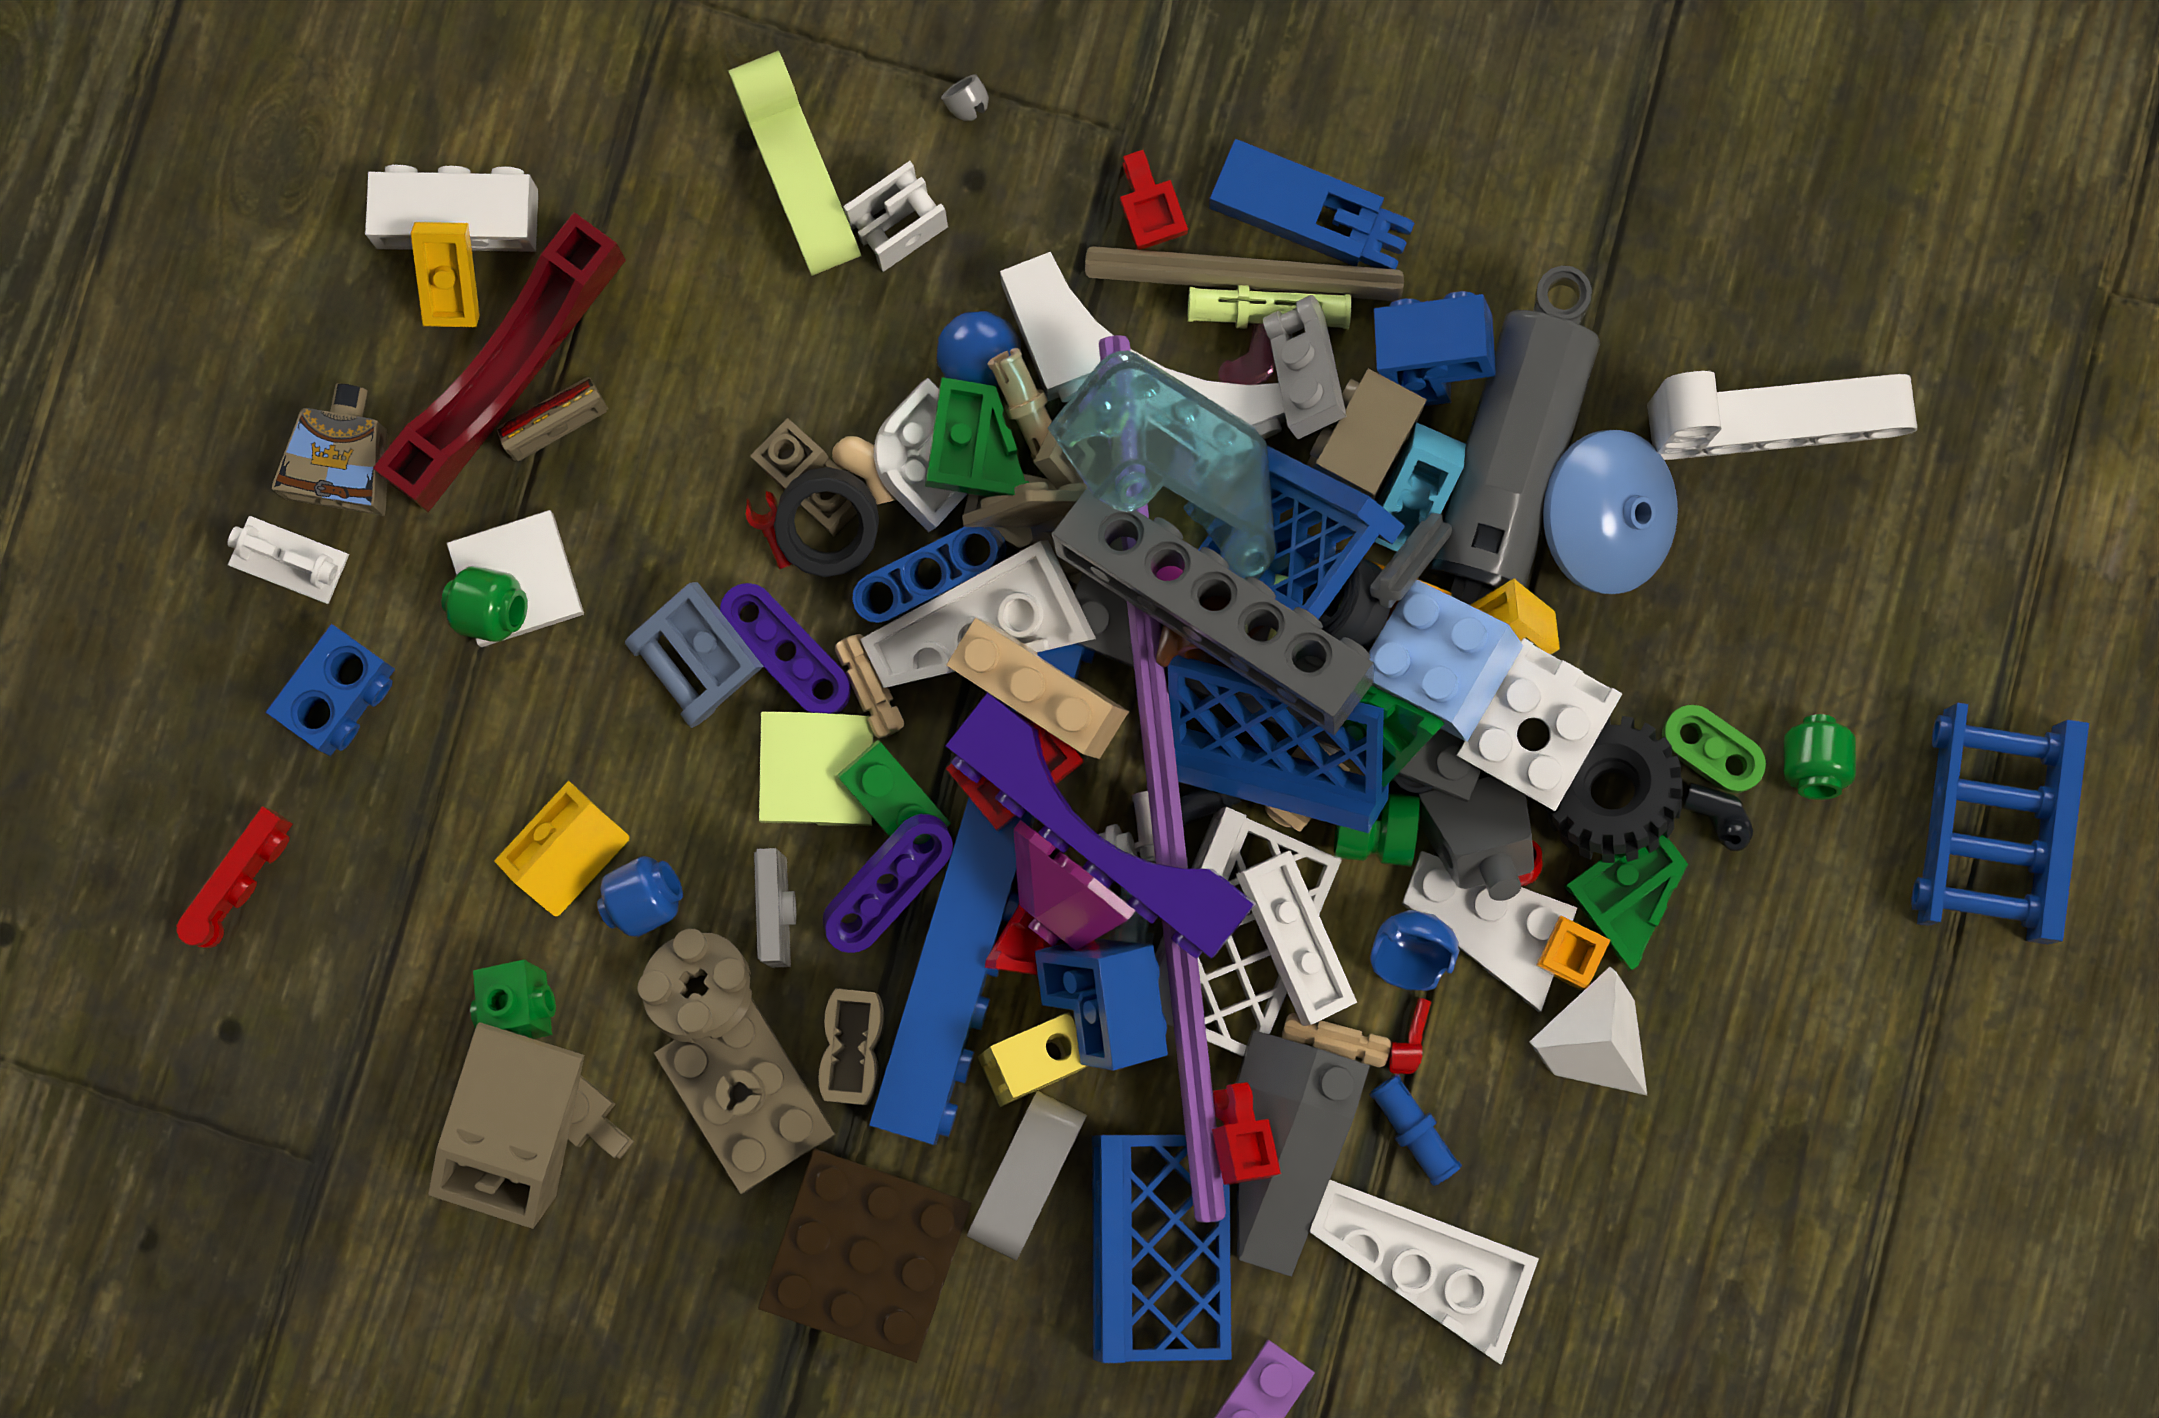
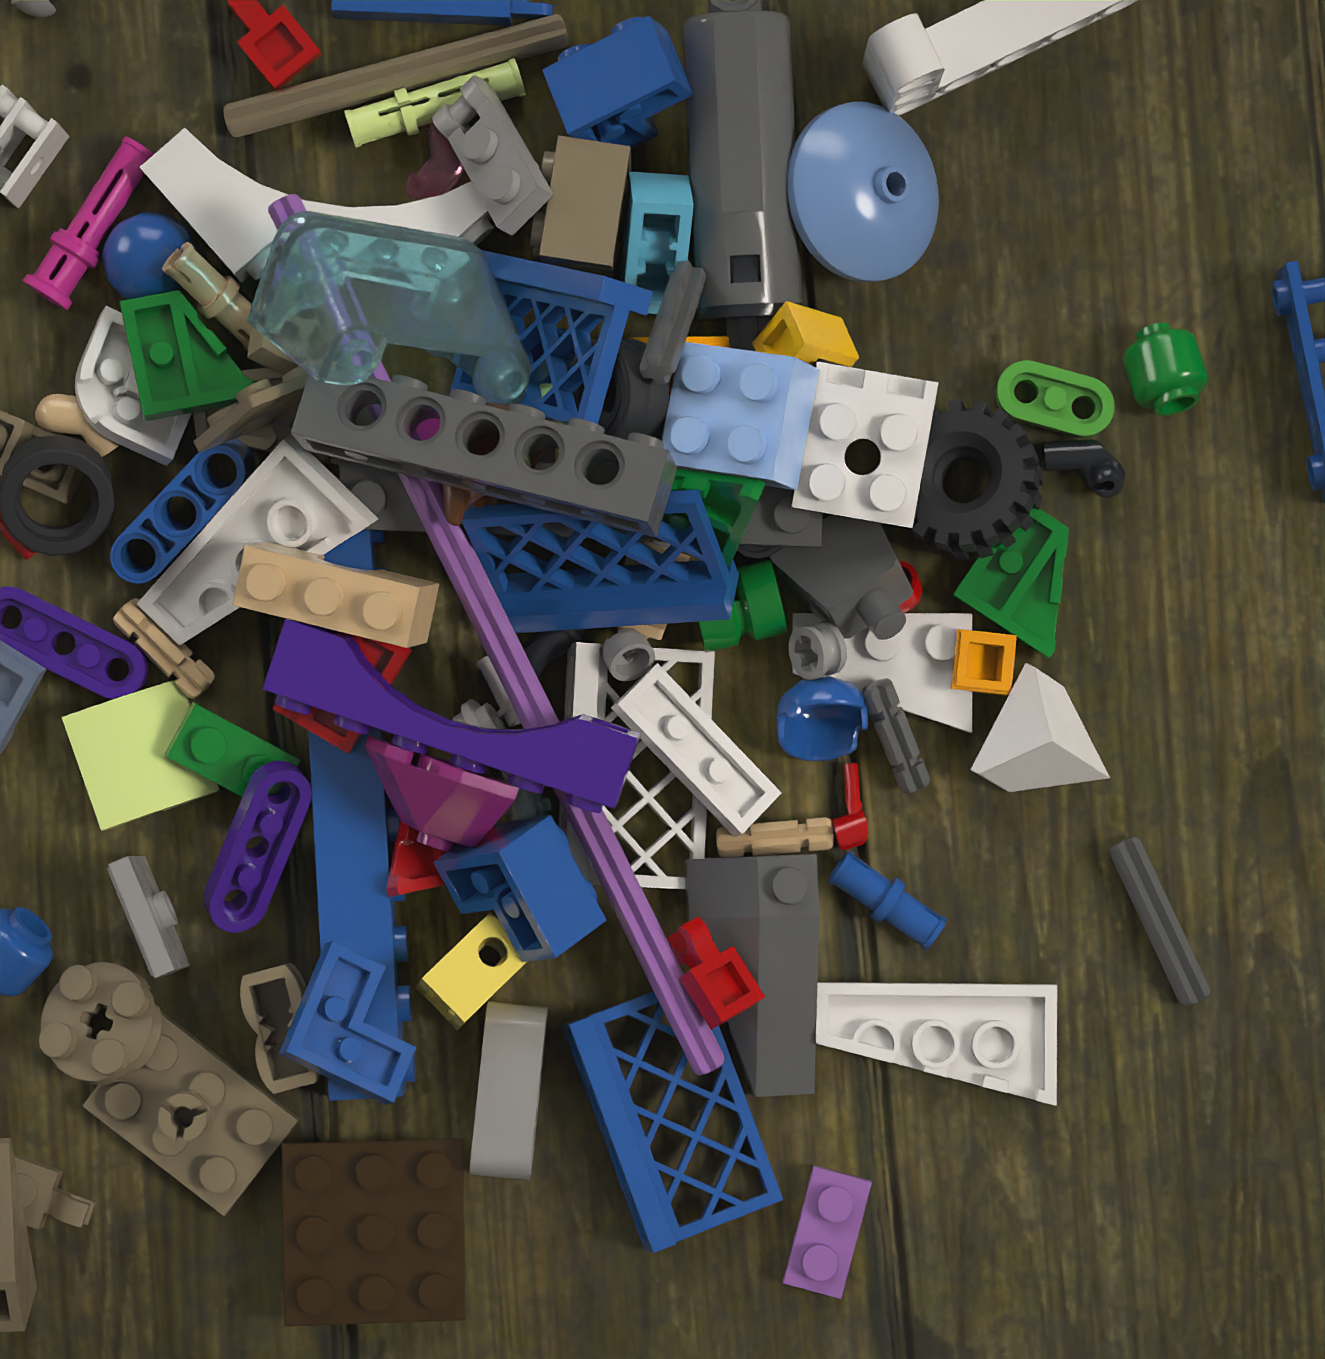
camera: 20 degrees left, 5 degrees up
none -> dark pink pin [22,136,154,311]
none -> blue plate [279,941,416,1105]
none -> light grey hinge [602,628,655,681]
none -> light grey bush [789,621,847,680]
none -> dark grey axle [862,678,930,793]
none -> dark grey axle [1109,837,1210,1006]

